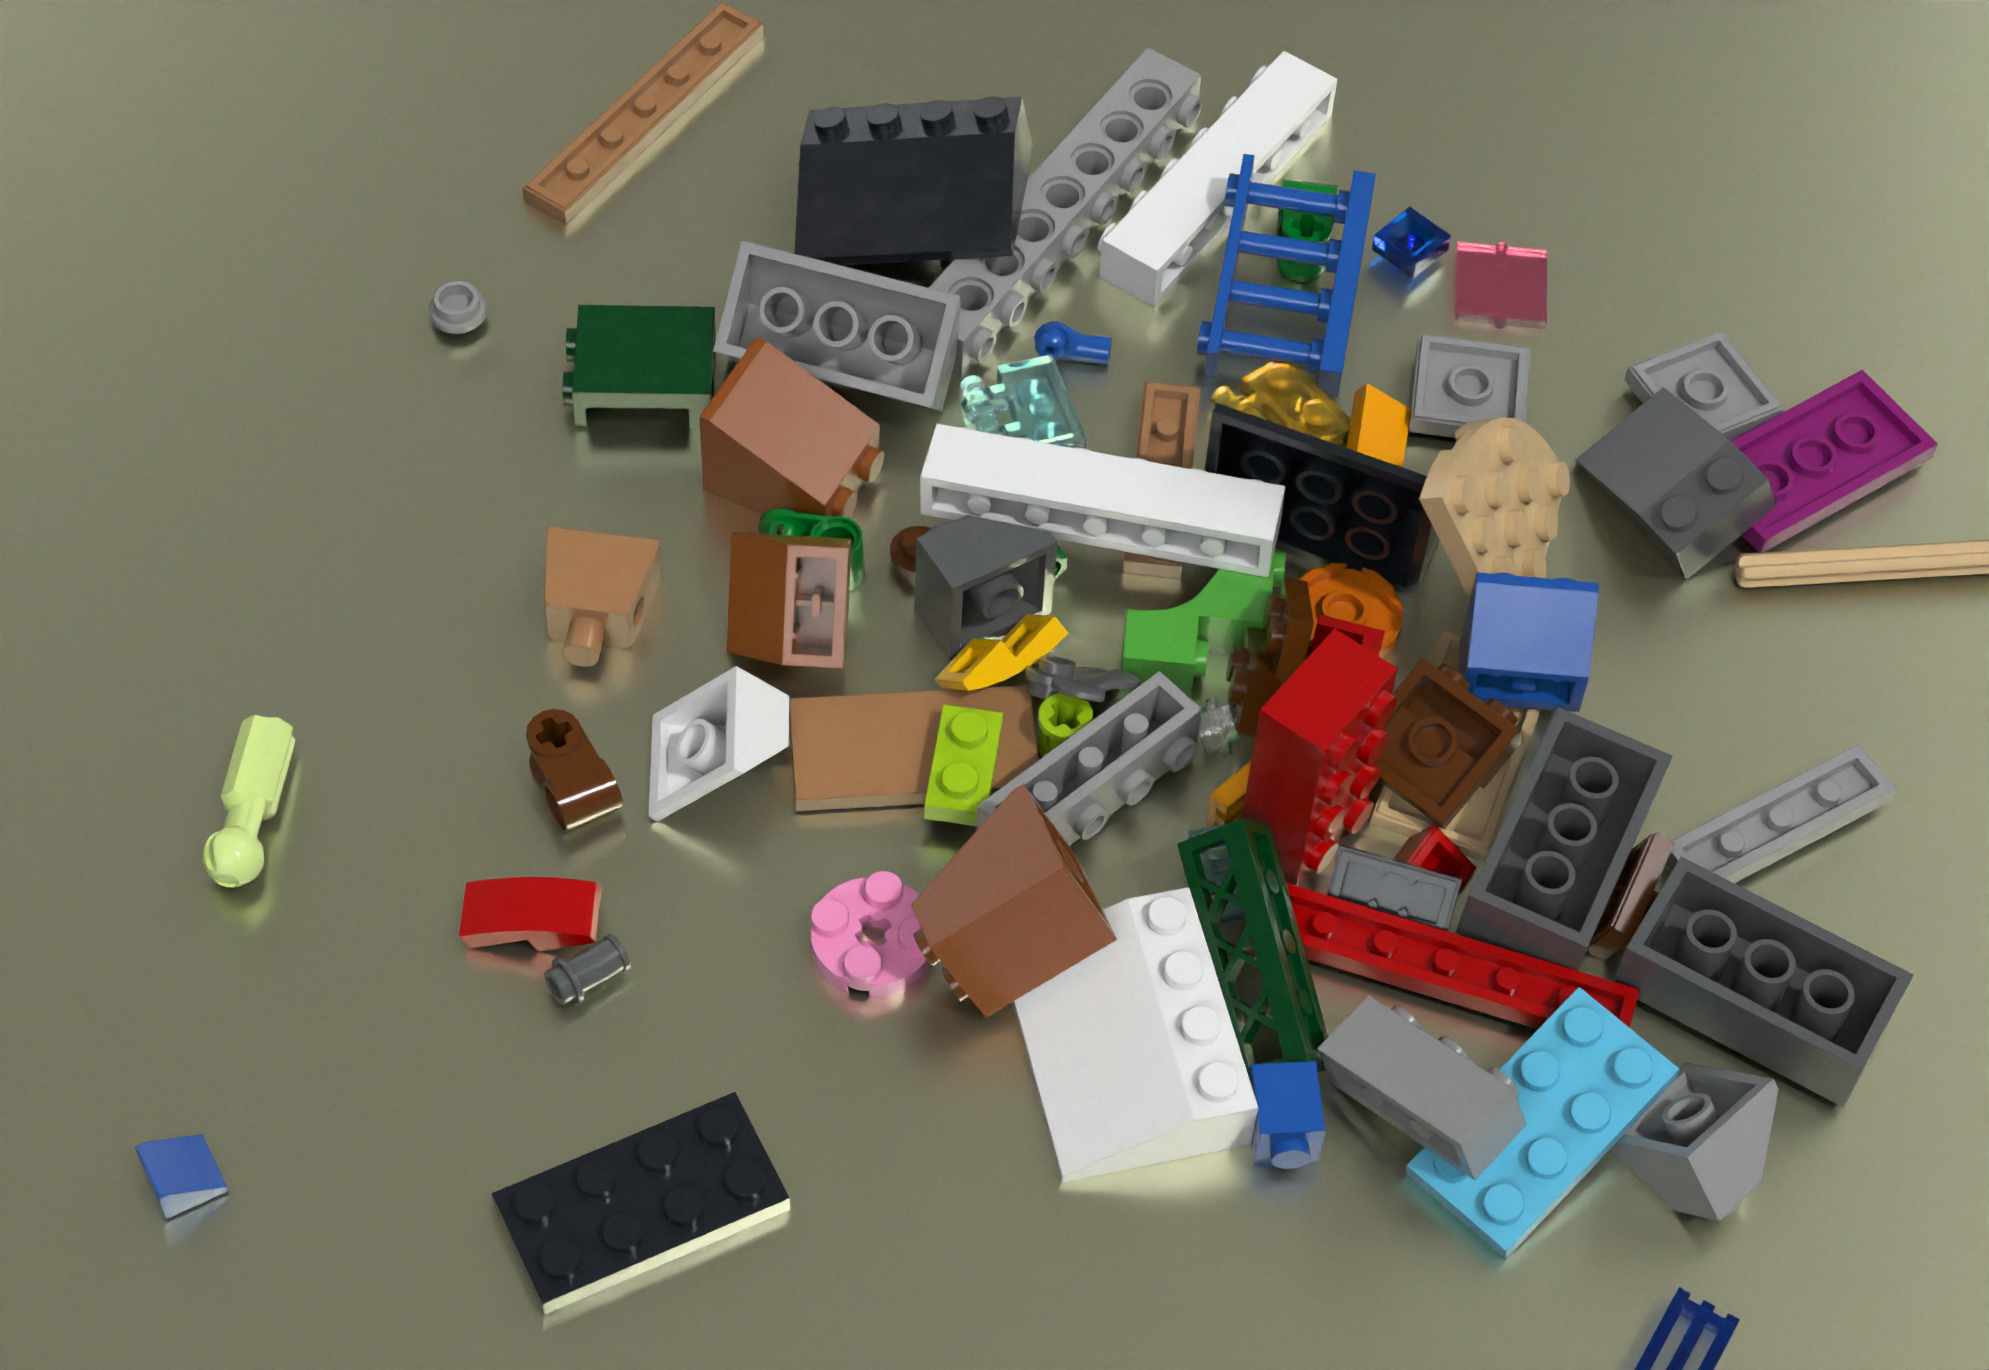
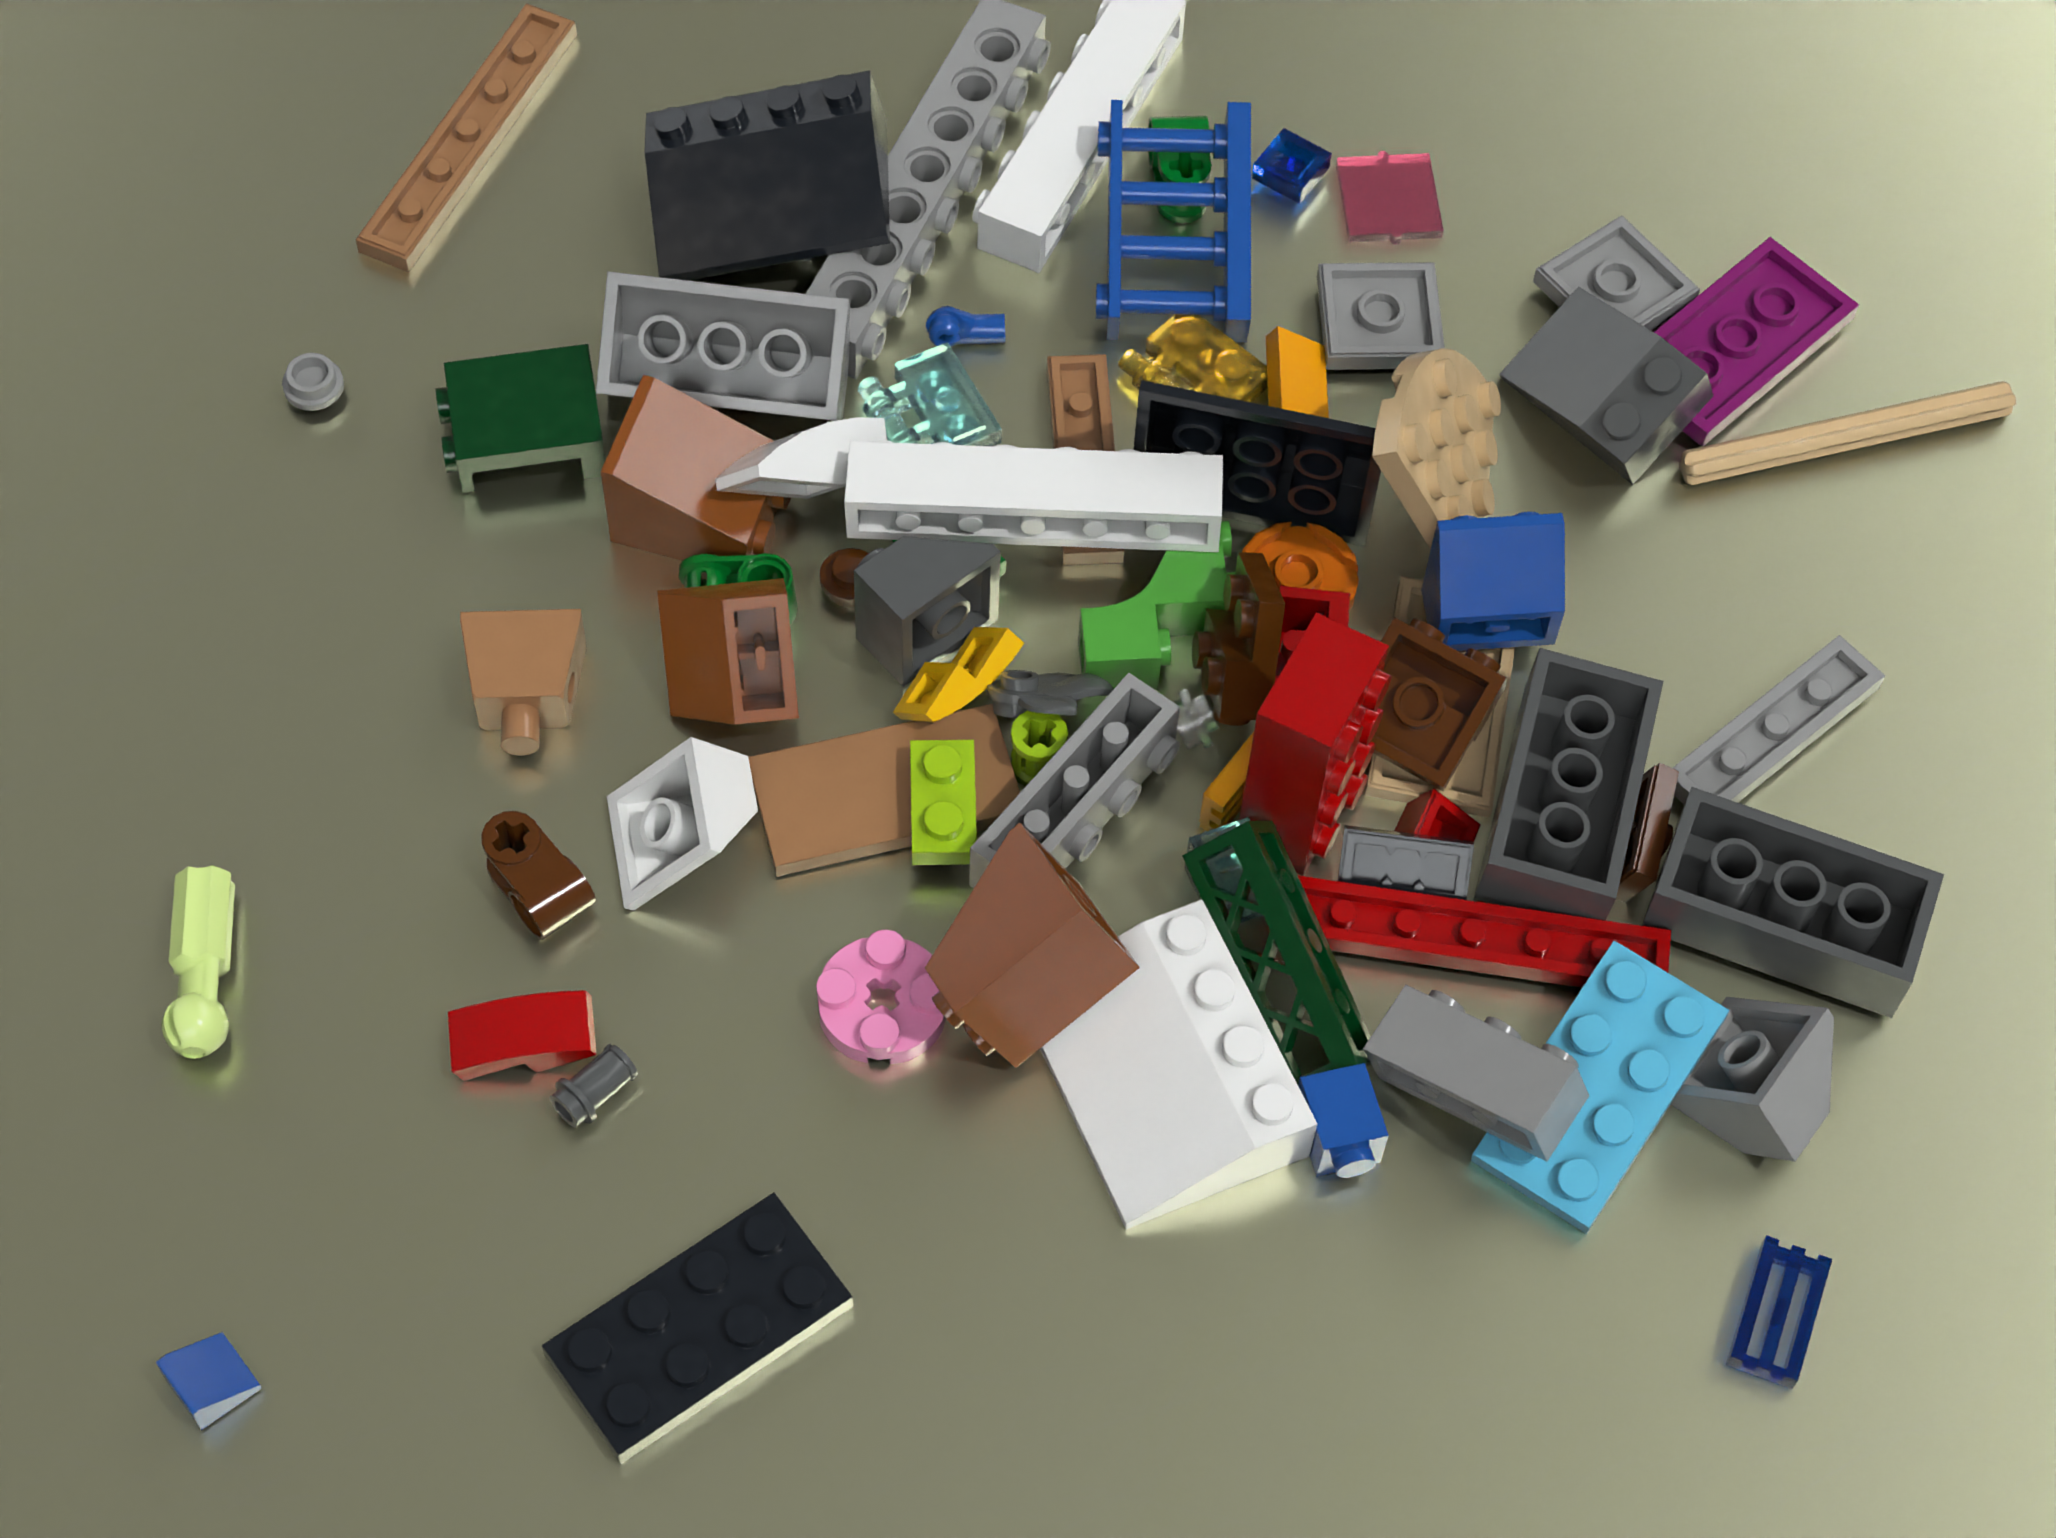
camera: 10 degrees left, 5 degrees up
none -> white slope [716,417,887,499]

